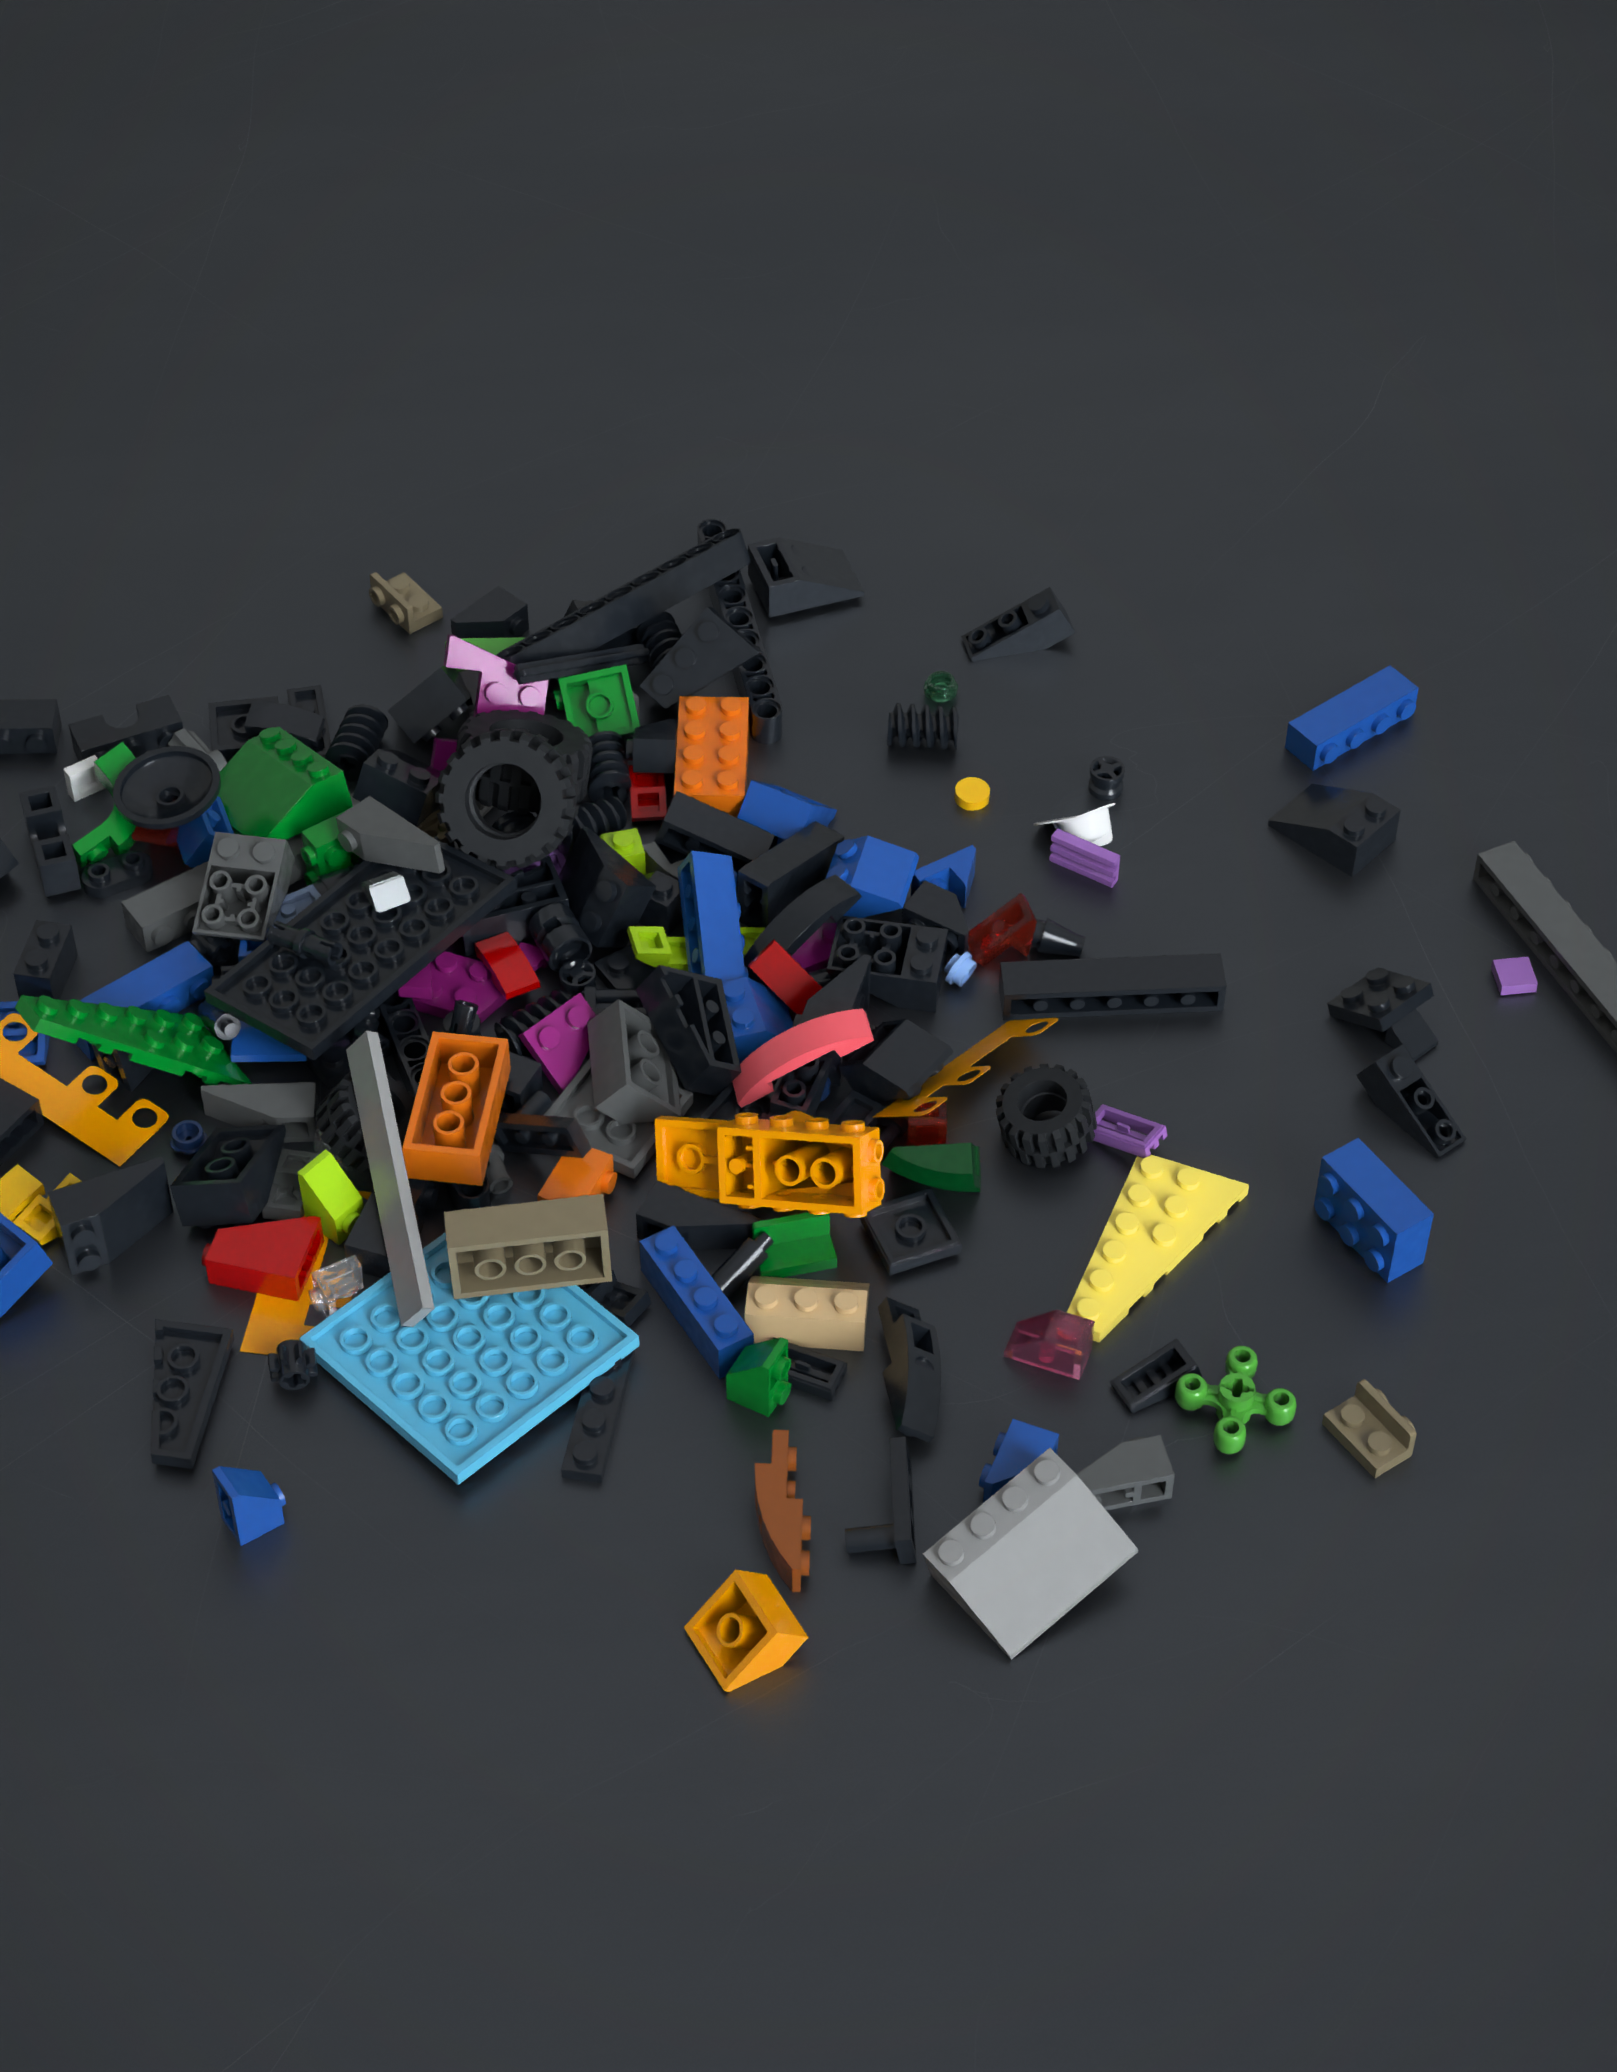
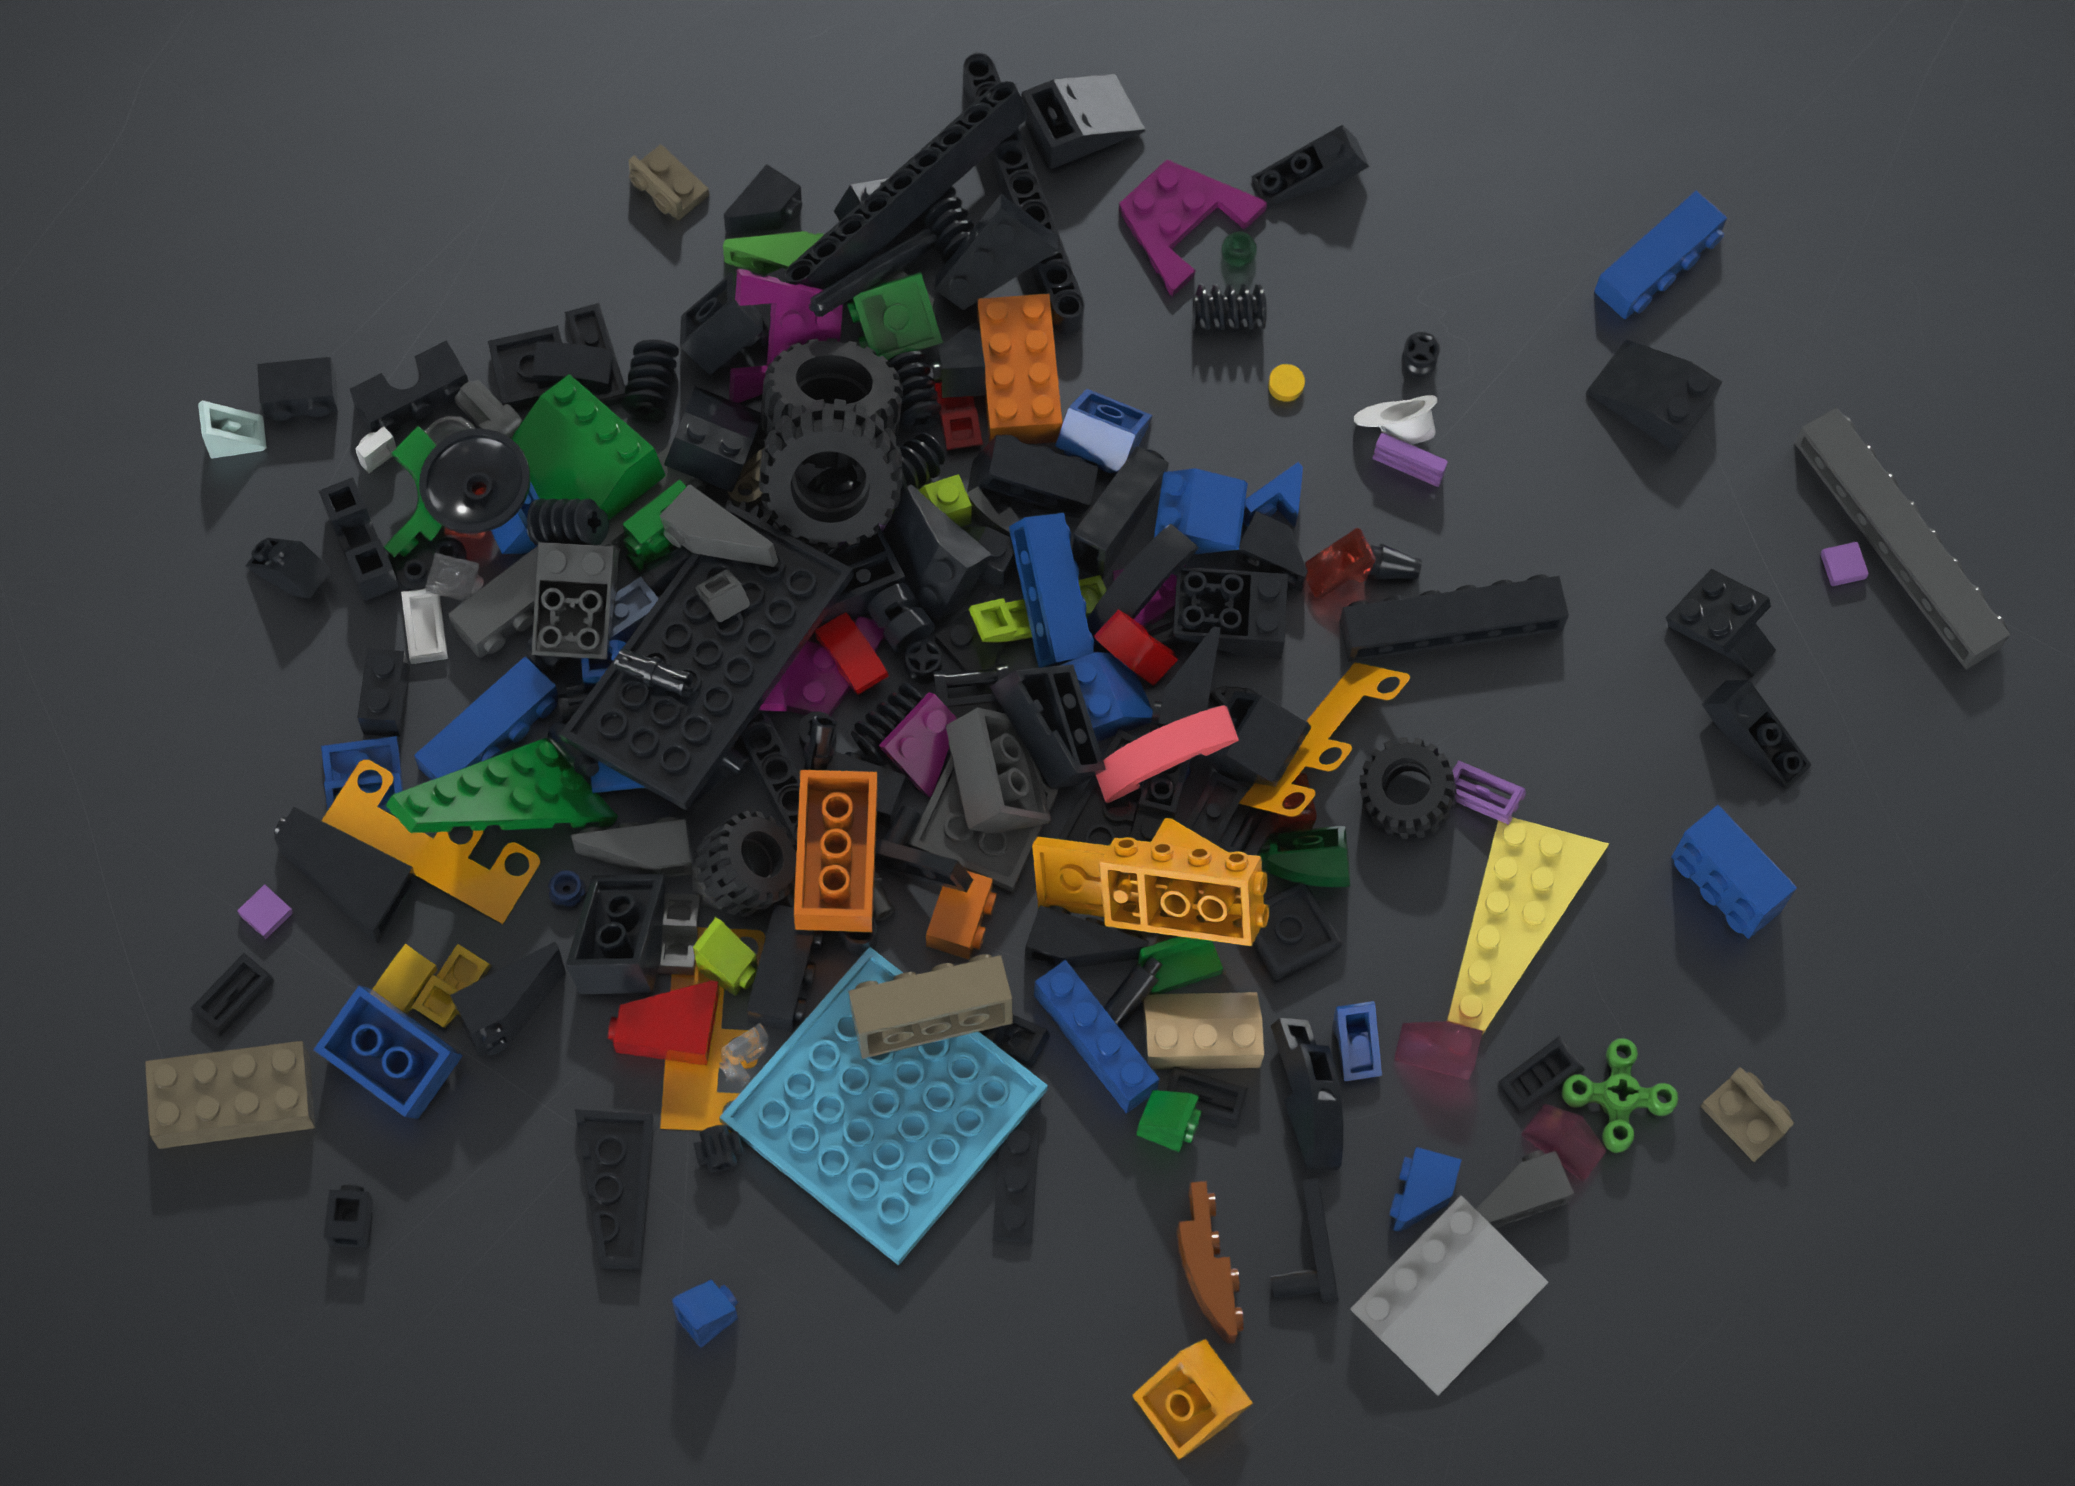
camera: 10 degrees left, 20 degrees up
light grey tile [346,1031,435,1327] -> none
light blue plate [944,951,977,987] -> none
none -> white tile [401,587,448,664]
none -> clear bracket [426,553,484,603]
none -> black piece [527,498,610,546]
none -> magenta wing [1118,159,1267,297]
none -> blue slope [1332,1001,1382,1081]
none -> clear pink slope [1521,1104,1607,1182]

